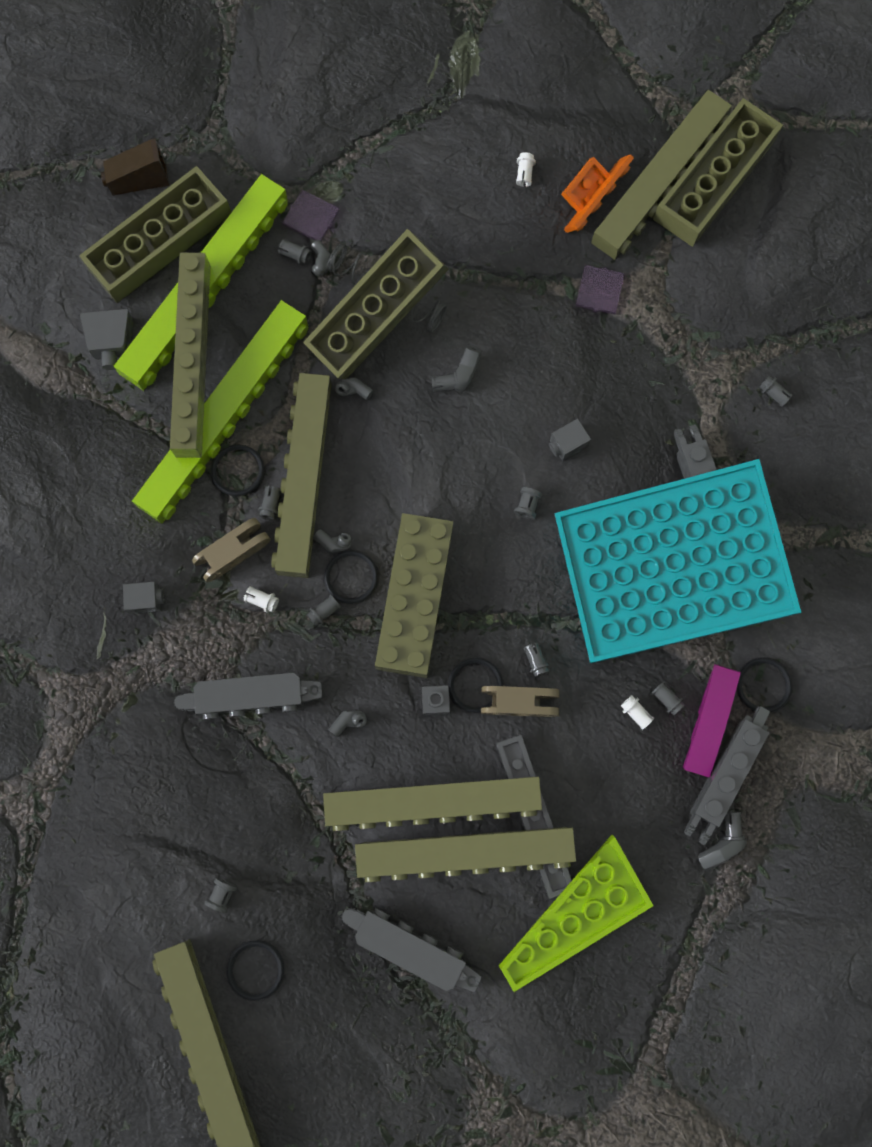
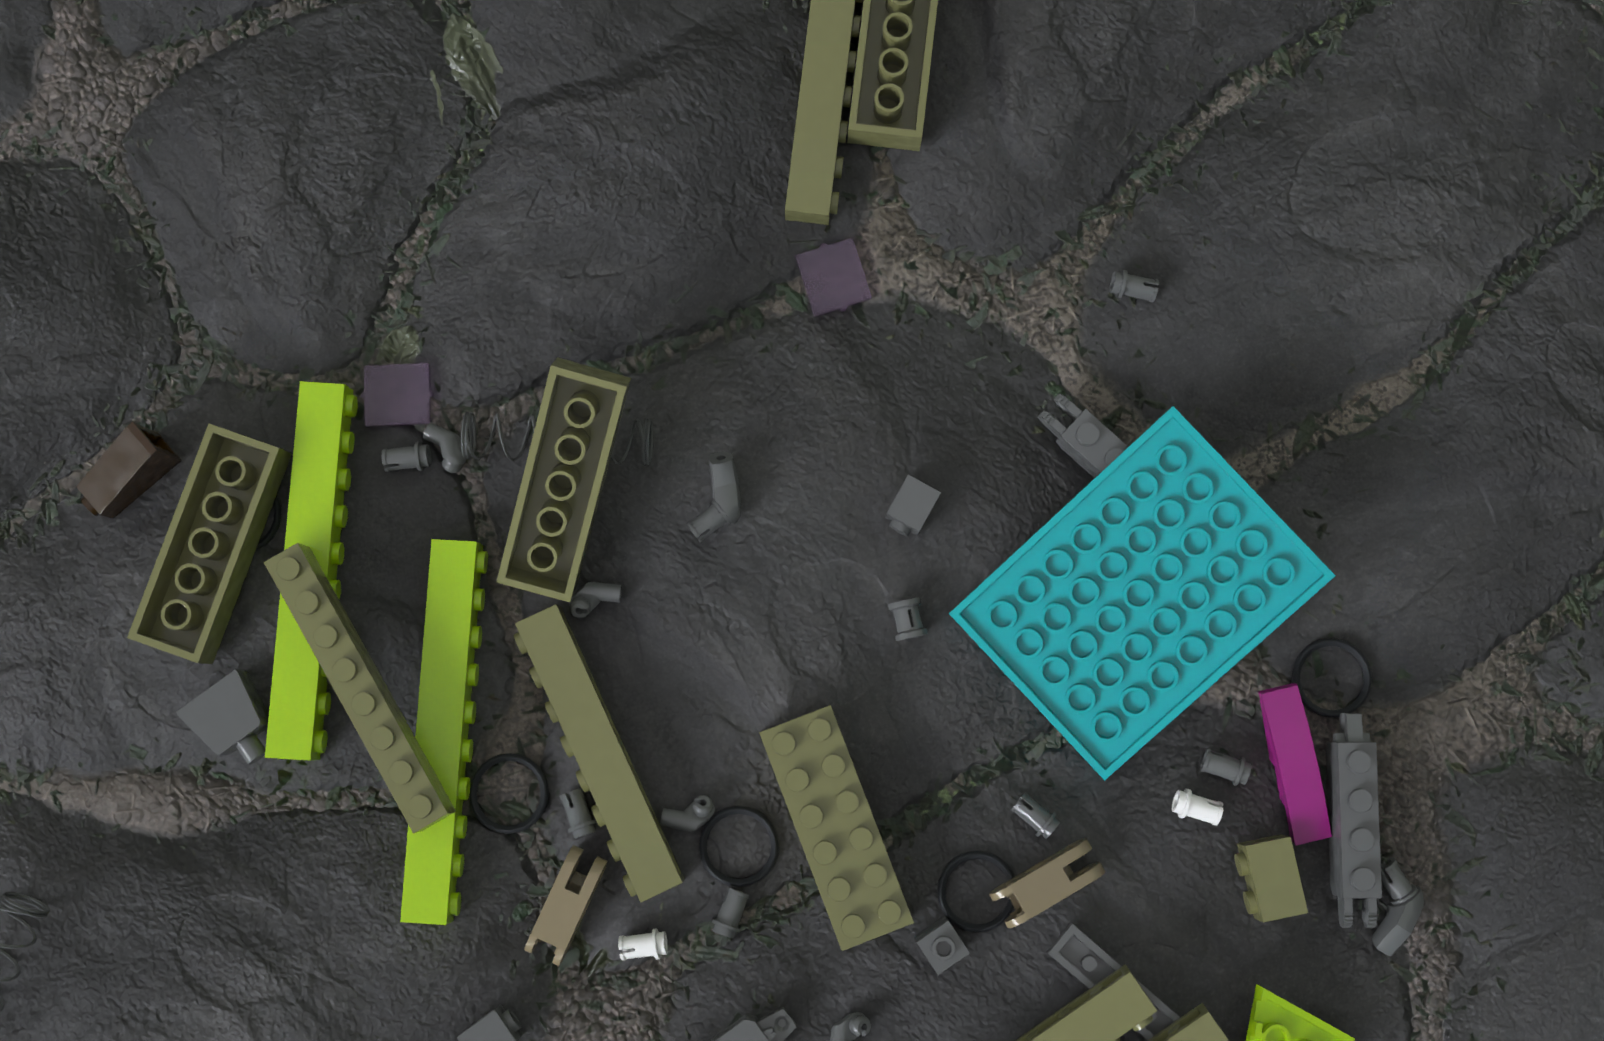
camera: 30 degrees left, 5 degrees up
white pin [516,153,536,187] -> none
orange bracket [561,154,634,233] -> none
none -> olive brick [1234,834,1308,923]

